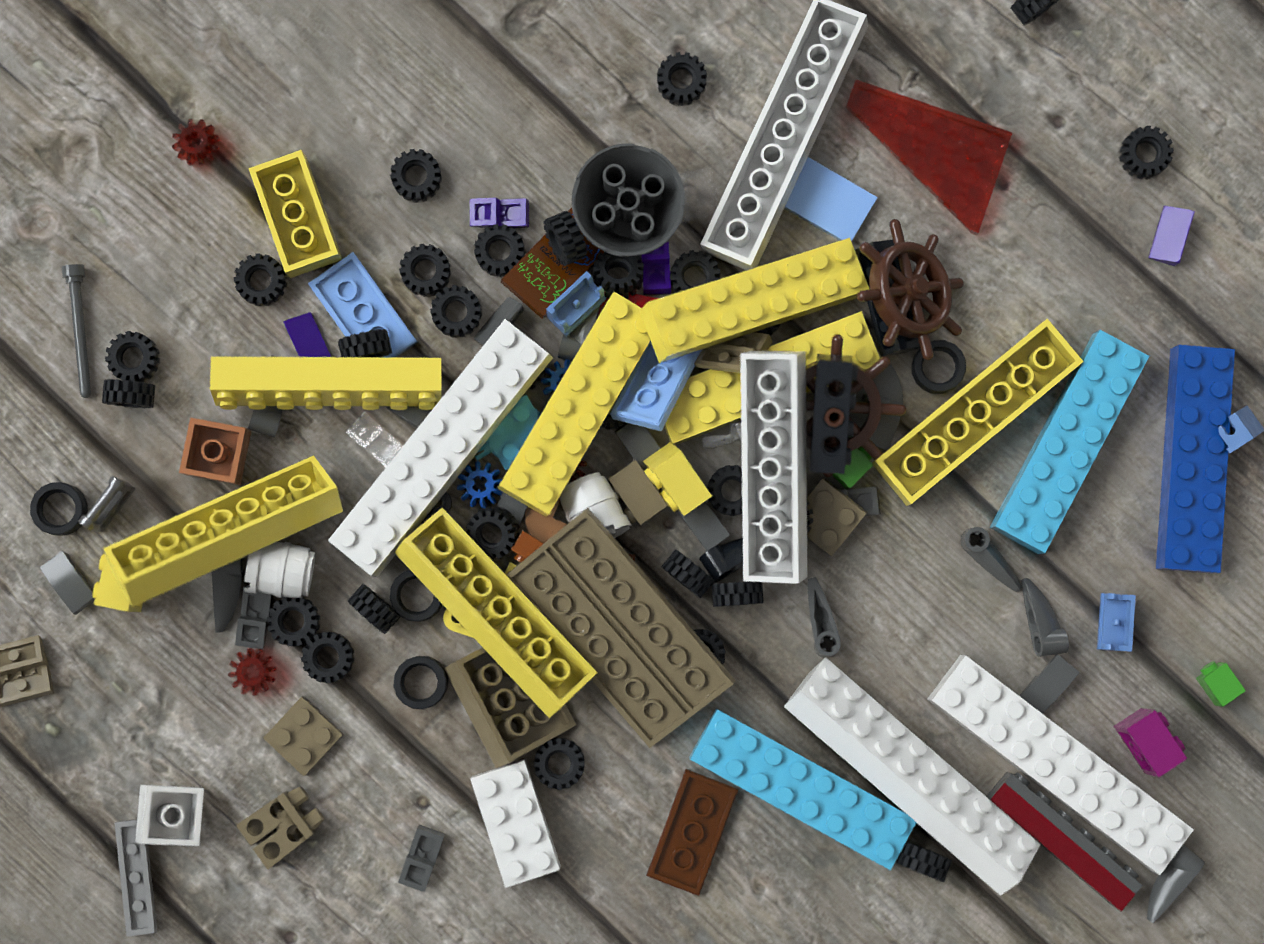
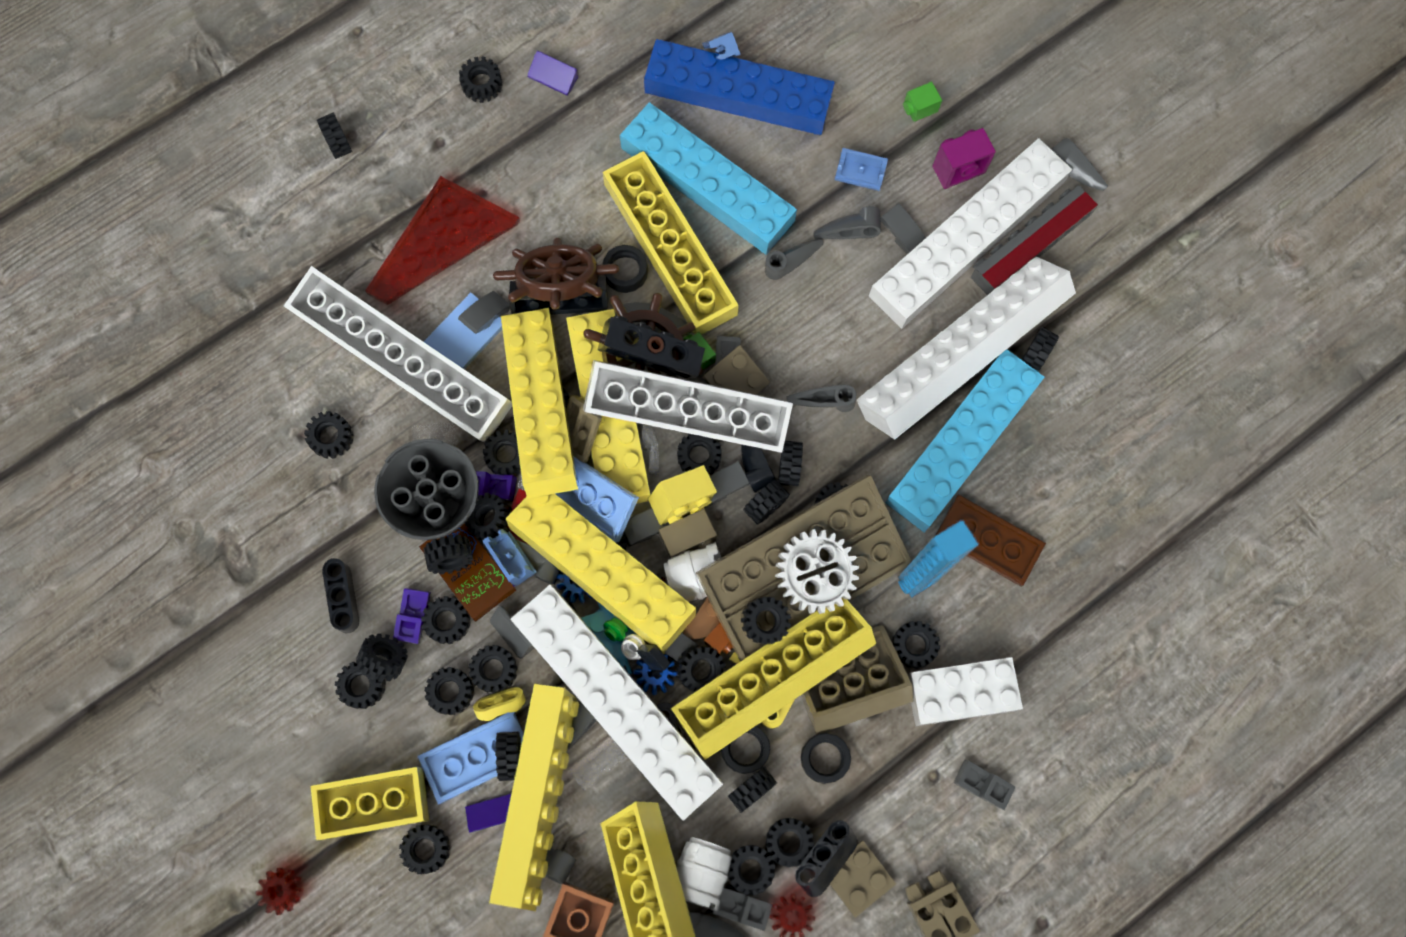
camera: 80 degrees left, 10 degrees down
none -> black beam [322,558,359,633]
none -> black tyre [356,634,408,682]
none -> dark grey slope [458,291,510,334]
none -> light yellow plate [473,687,526,721]
none -> green plate [603,618,628,642]
none -> white plate [621,634,646,660]
none -> black tile [636,645,670,671]
none -> black tyre [741,597,791,644]
none -> white gear [775,529,859,614]
none -> black beam [795,820,858,897]
none -> dark azure brick [898,520,978,598]

